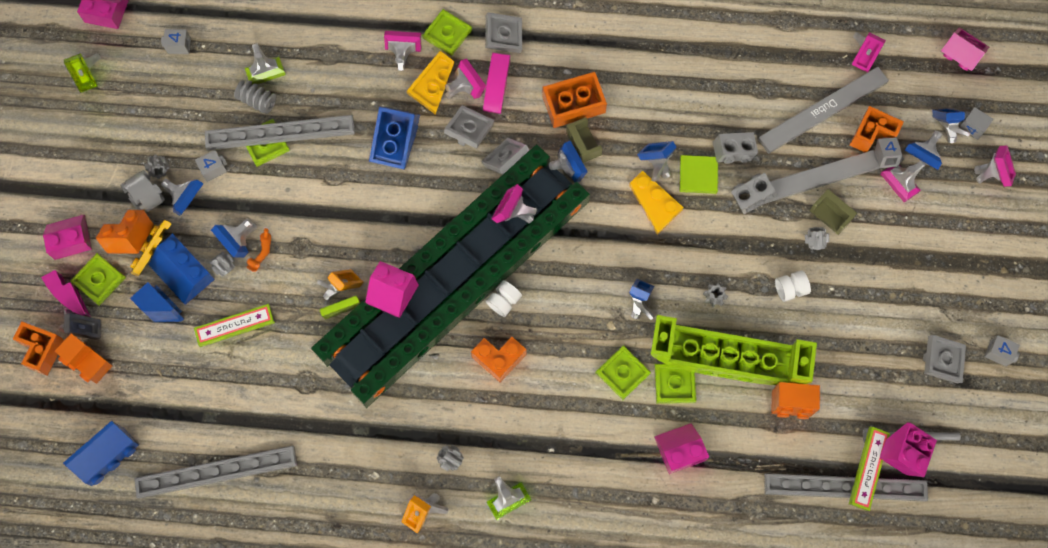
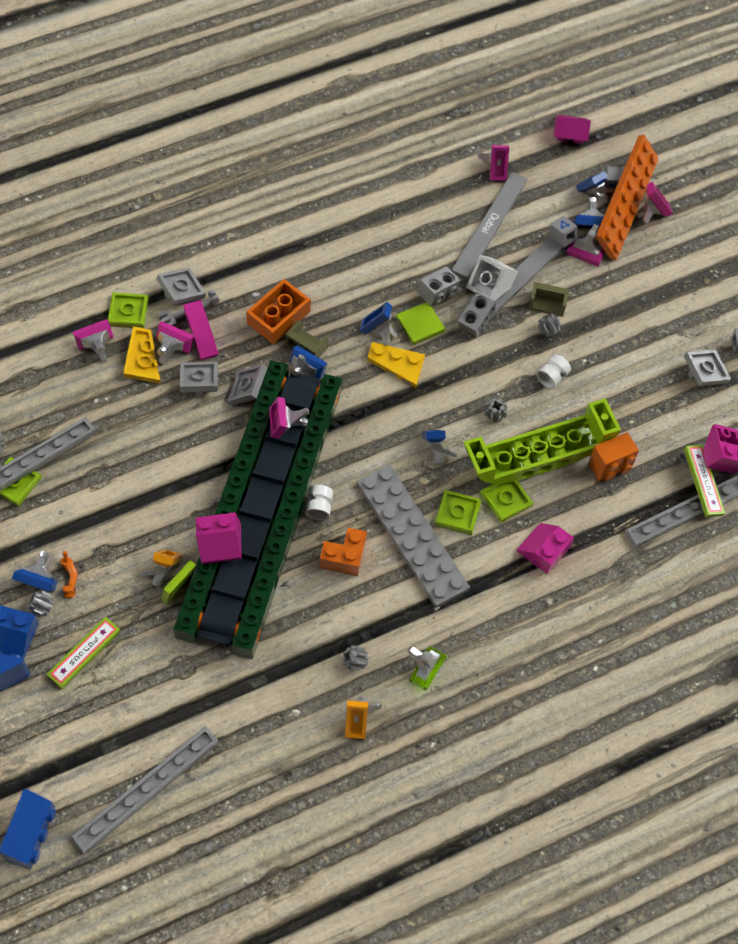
camera: 35 degrees left, 10 degrees down
blue slope [369,107,420,170] -> none
orange brick [849,106,904,152] -> none
none -> light grey hinge [158,290,219,327]
none -> light grey plate [357,465,470,608]
none -> white slope [466,255,518,301]
none -> orange plate [595,135,659,261]

